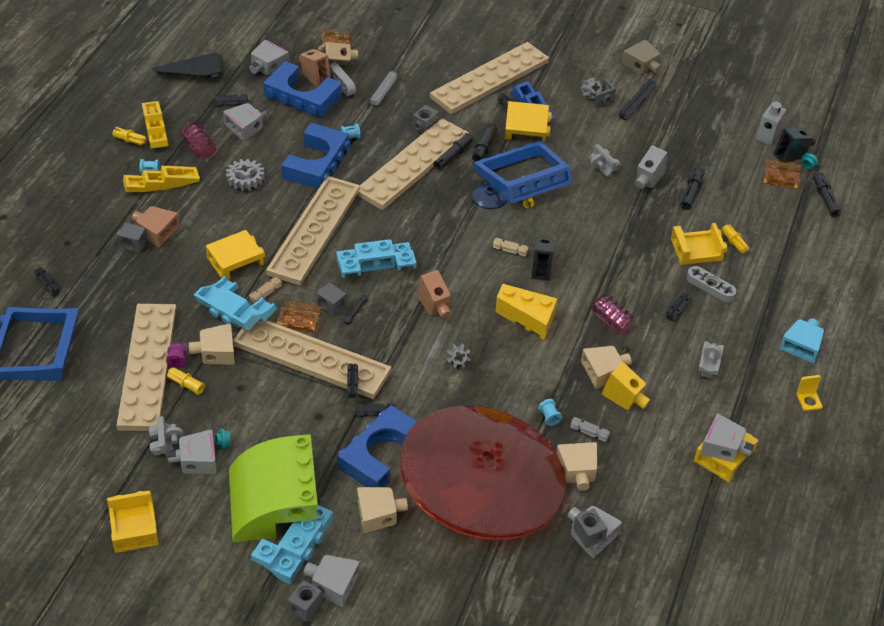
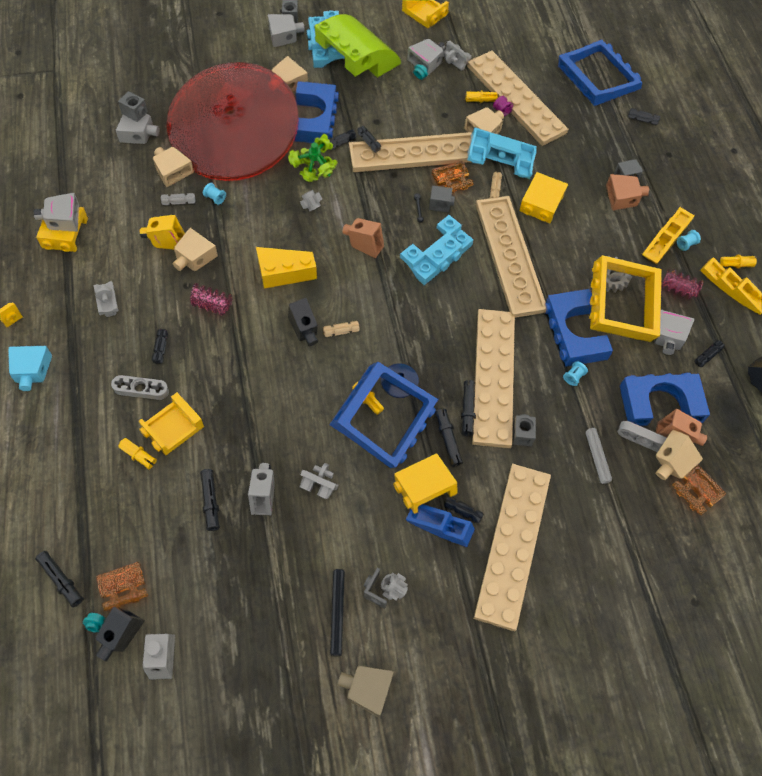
camera: 145 degrees right, 15 degrees up
light grey torso [249,40,289,75] -> none
none -> lime plant [288,134,337,182]
none -> yellow window [589,255,661,342]

